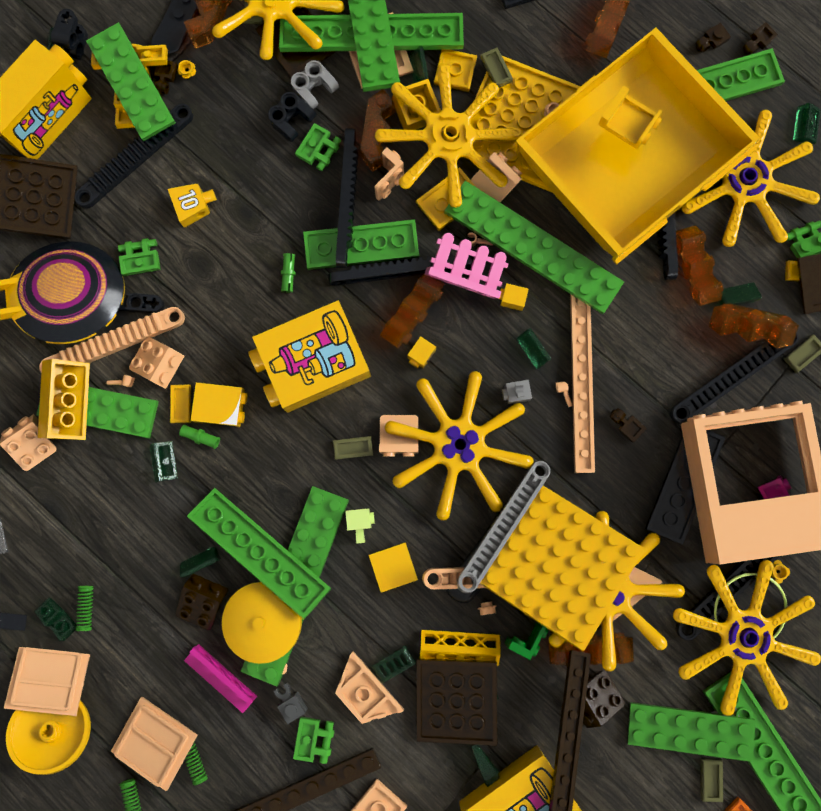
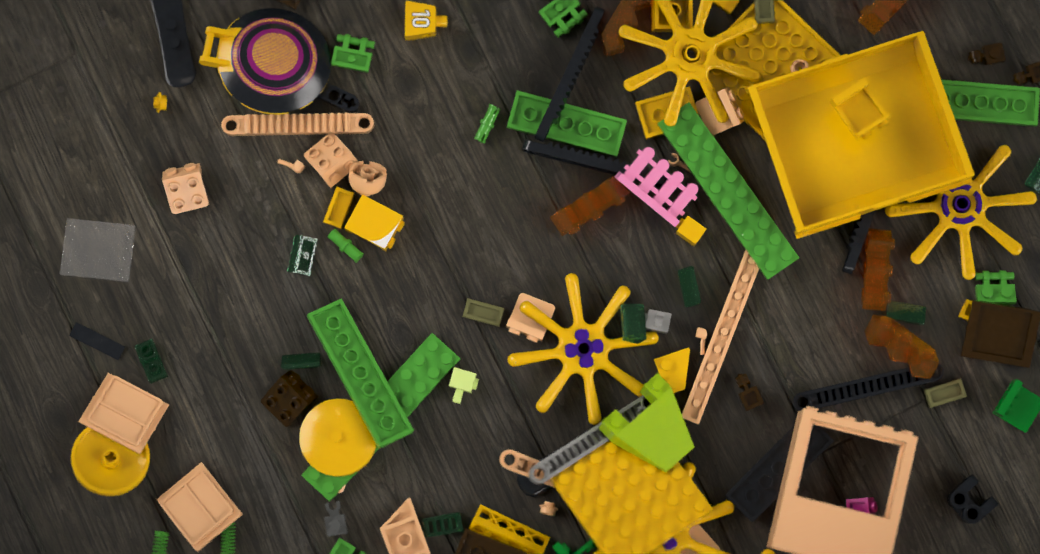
camera: 20 degrees right, 0 degrees up
bright green plate [36,387,159,439] -> none
yellow slope [38,359,90,440] -> none
bright green piece [76,586,94,631] -> none
dark pink fence [184,644,257,713] -> none
brick [248,300,371,413] -> none
yellow tile [369,542,418,593] -> none
light nougat bracket [374,147,404,201] -> none
yellow brick [408,336,436,368] -> none
none -> light nougat cylinder [348,161,387,196]
none -> lime wedge [599,373,694,472]
none -> clear green slope [620,304,646,344]
none -> yellow wing [654,347,690,393]

